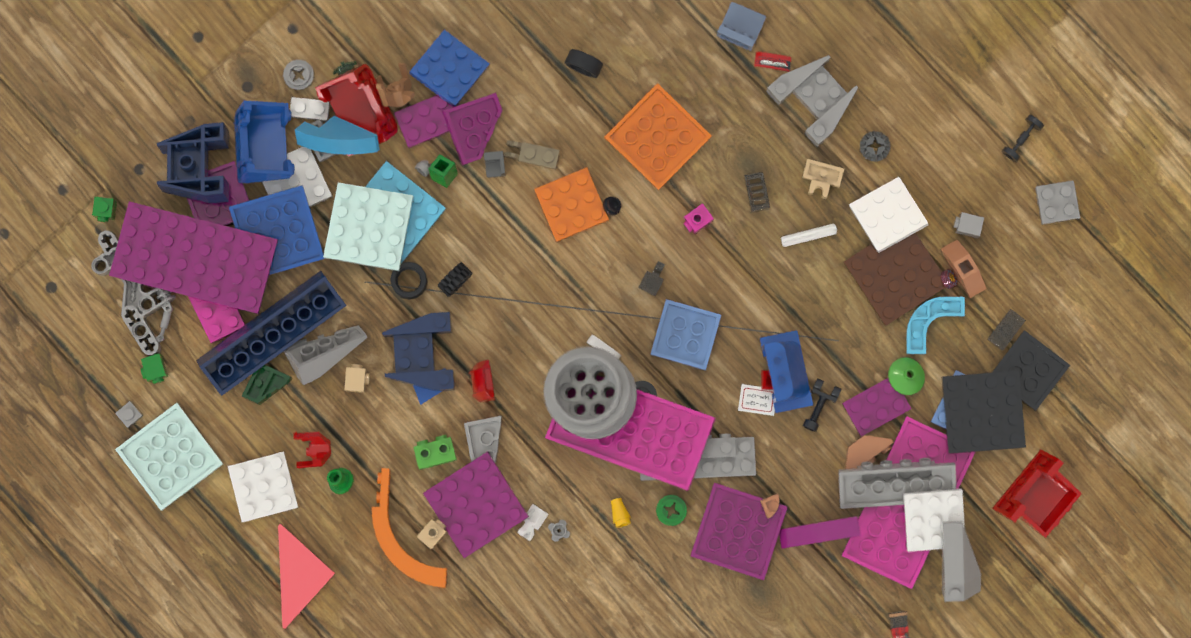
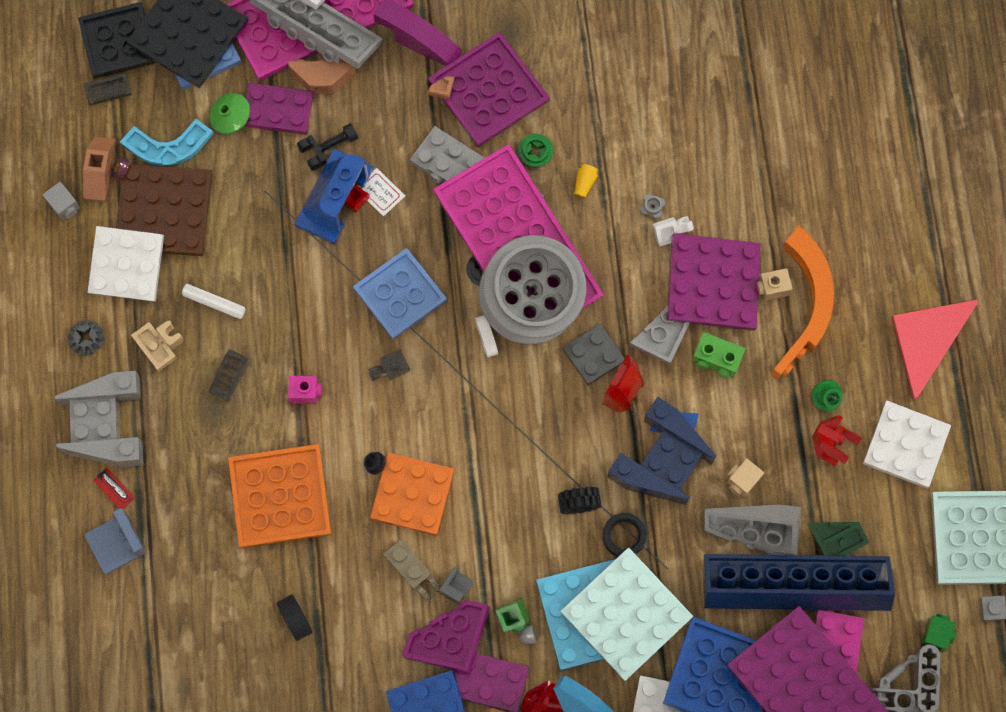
camera: 145 degrees left, 10 degrees down
none -> dark grey plate [563,324,625,386]

